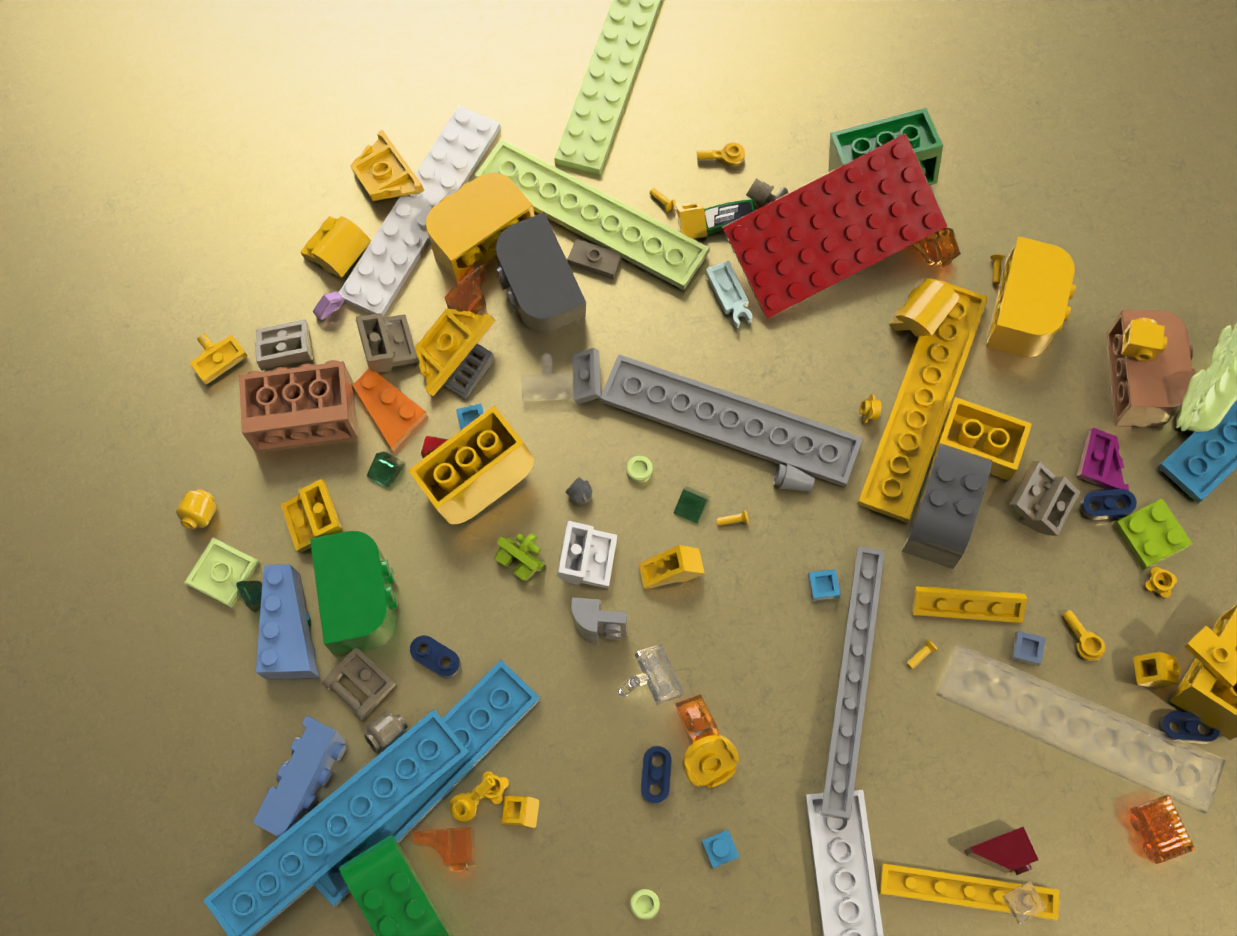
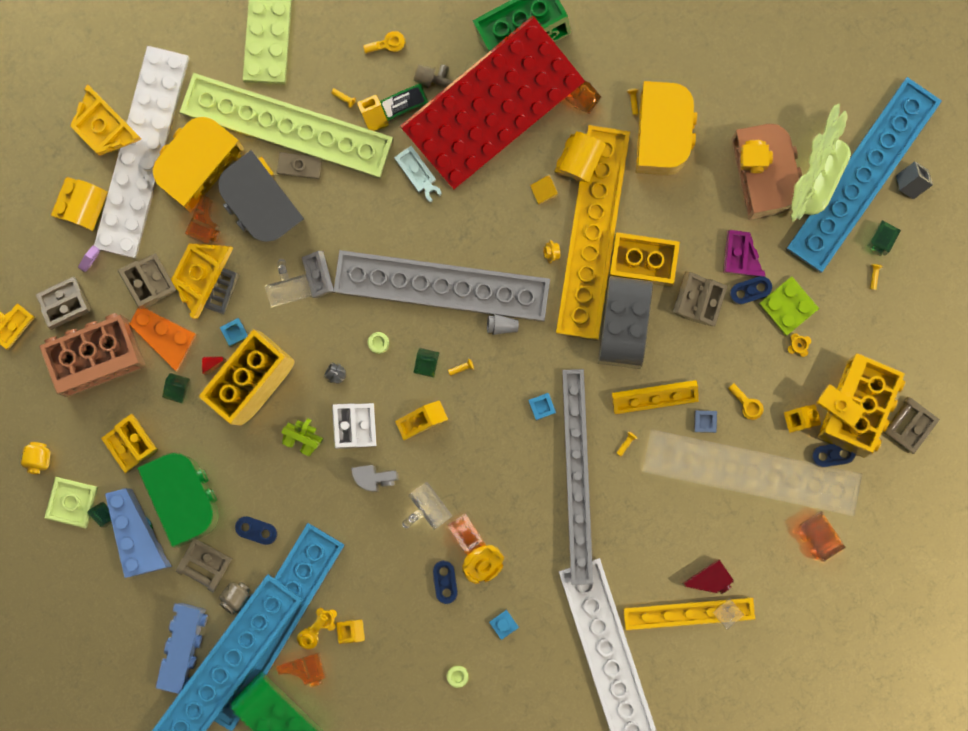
camera: 10 degrees left, 15 degrees up
none -> yellow slope [530,175,558,205]

